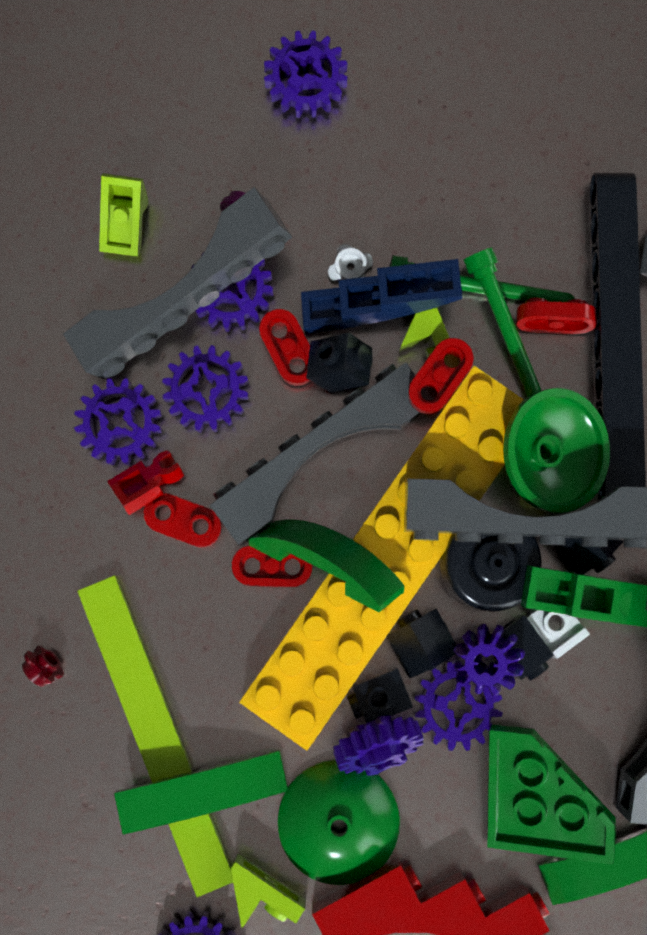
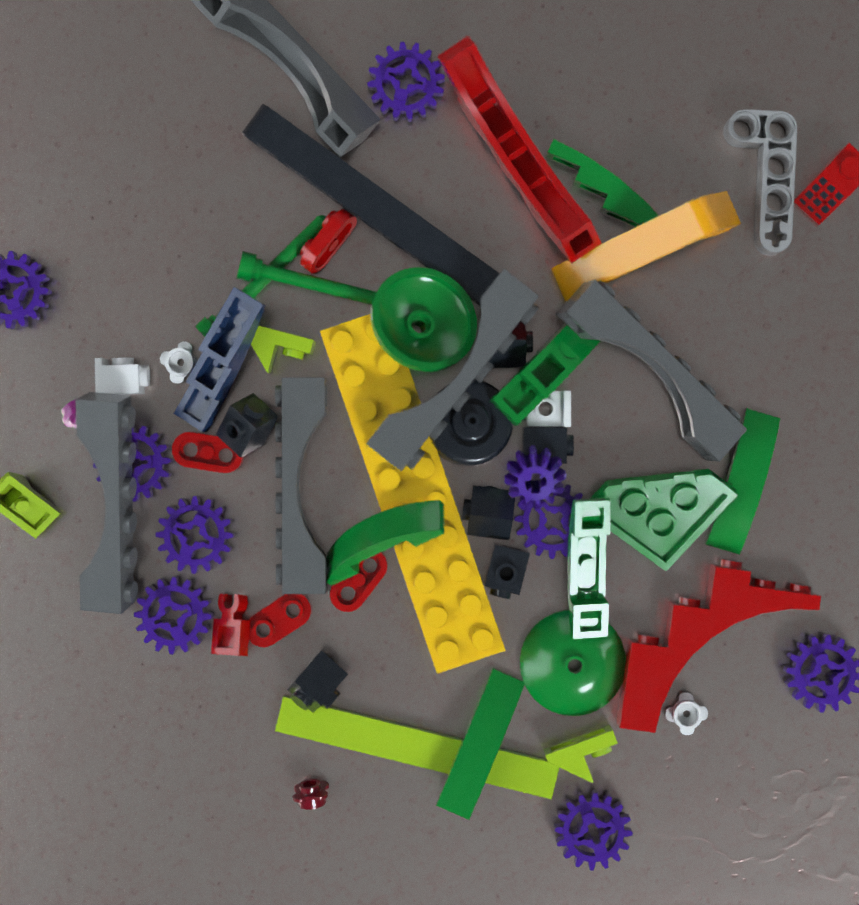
camera: 55 degrees left, 5 degrees up
dark purple gear [333,716,424,776] -> none
red plate [408,338,474,414] -> none
none -> white brick [95,358,150,394]
none -> black brick [287,650,348,713]
none -> slope [567,498,611,639]

